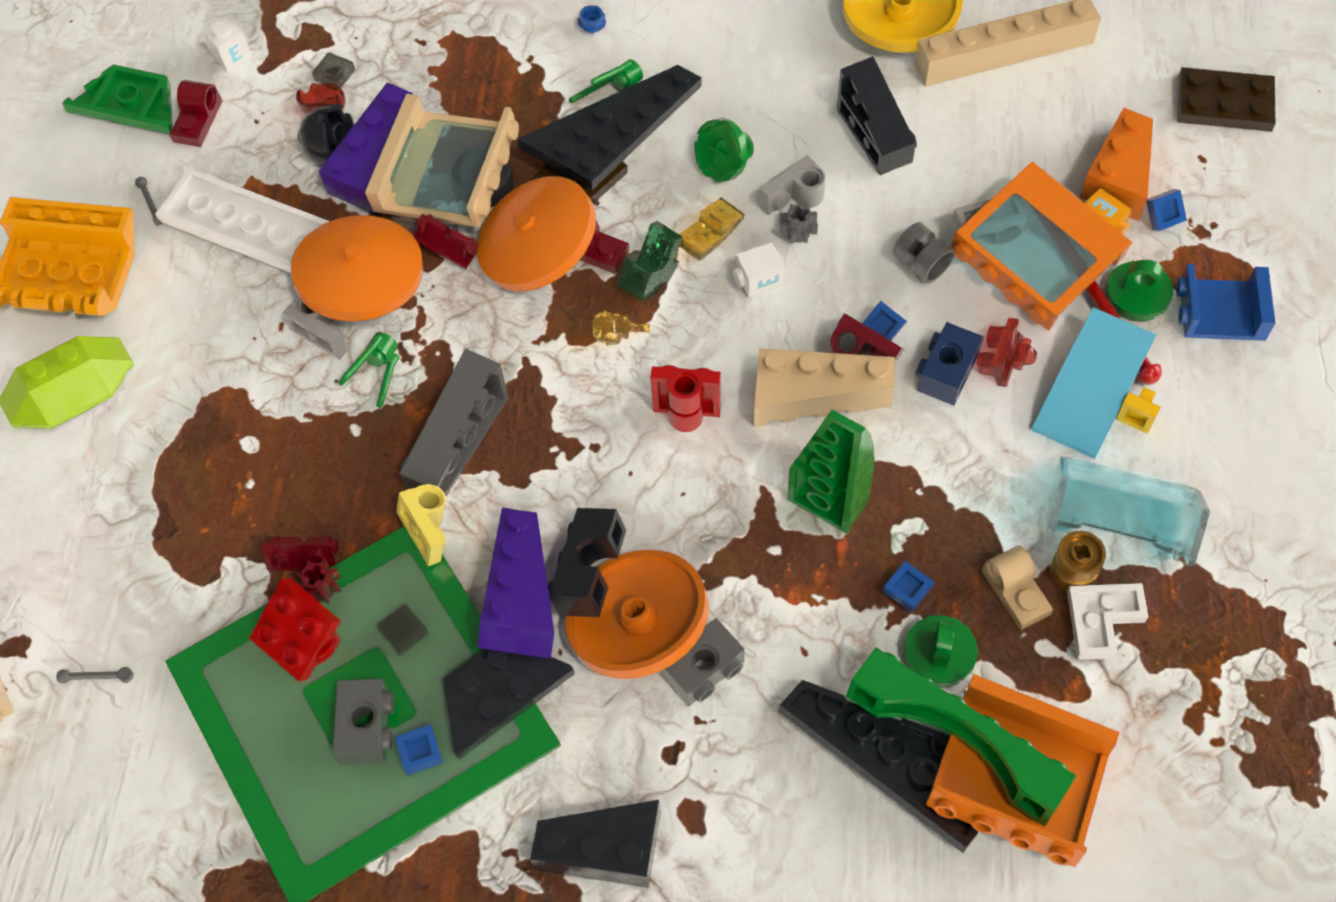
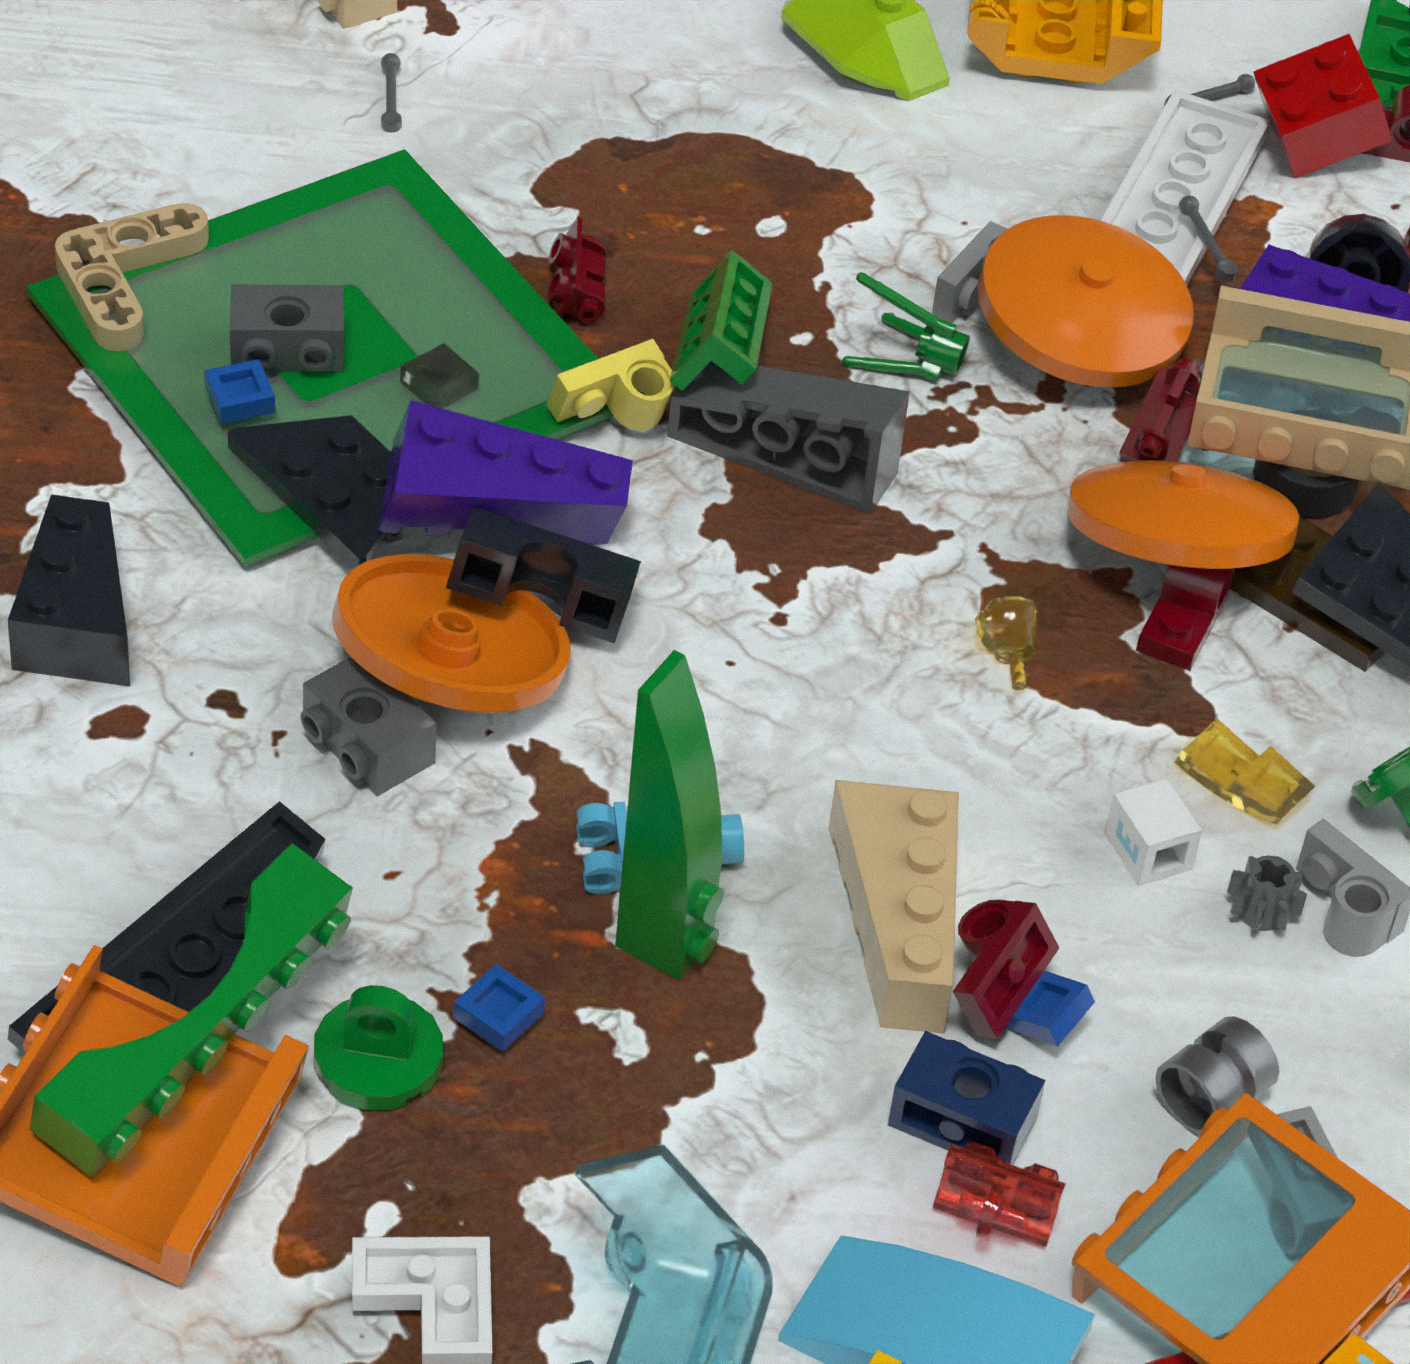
camera: 80 degrees right, 15 degrees down
red plate [249,578,341,682] -> none
dark red gear [295,559,341,604] -> none
clear green brick [616,221,683,301] -> none
red plate [650,365,721,432] -> none
tan plate [982,545,1053,630] -> none
pearl gold wheel [1049,531,1106,592] -> none
none -> tan beam [55,203,209,352]
none -> medium azure bar [576,801,744,895]
none -> green fence [669,249,773,391]
none -> dark grey hinge [1179,195,1238,281]
none -> red brick [1253,33,1392,178]

